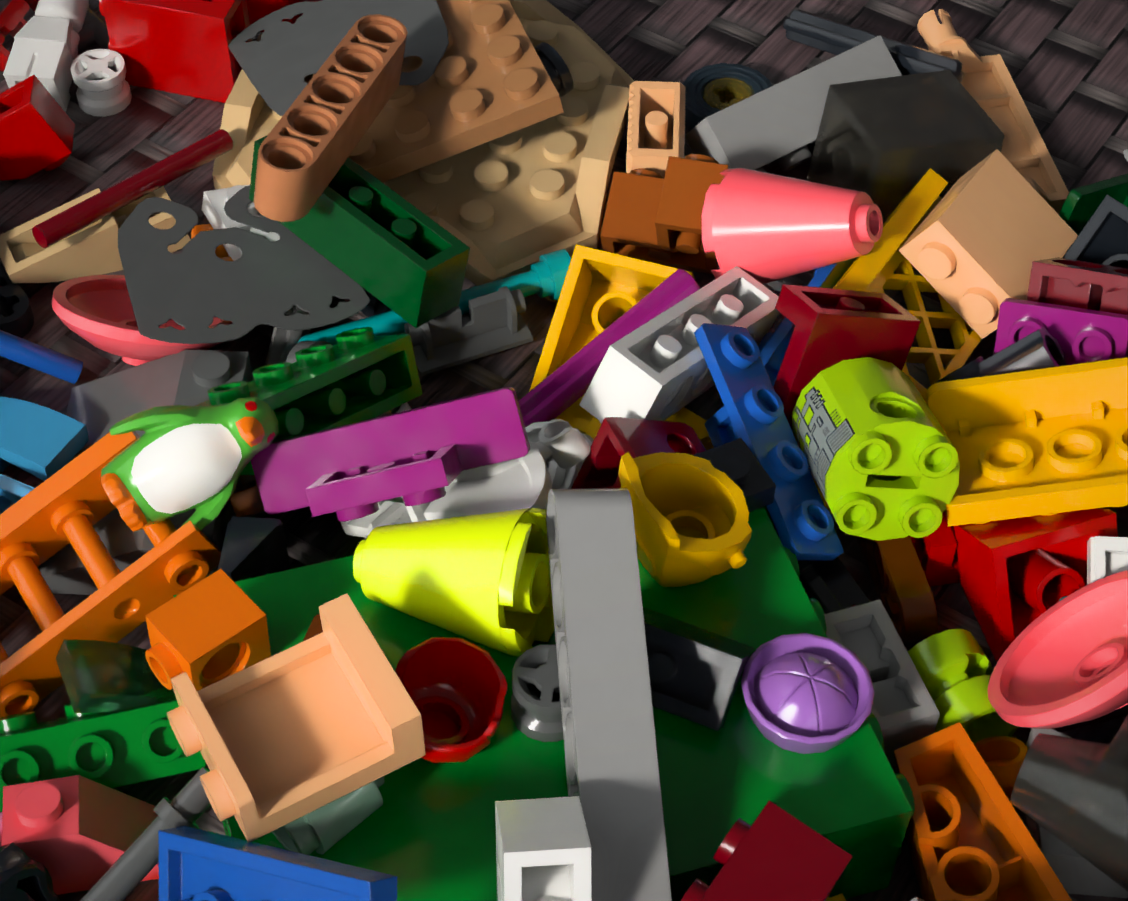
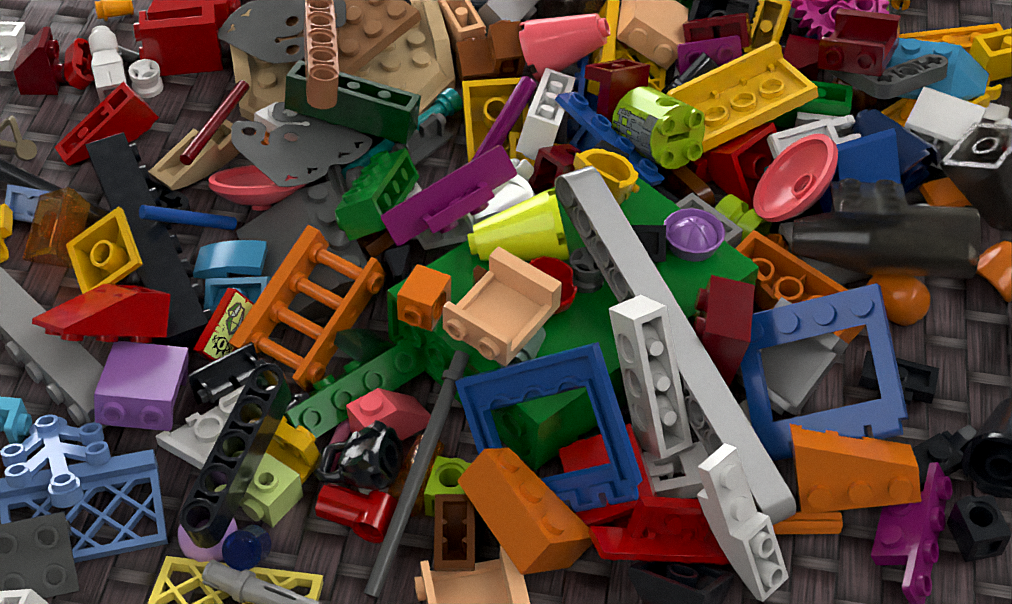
camera: 25 degrees left, 0 degrees up
animal [101,397,279,532] -> none

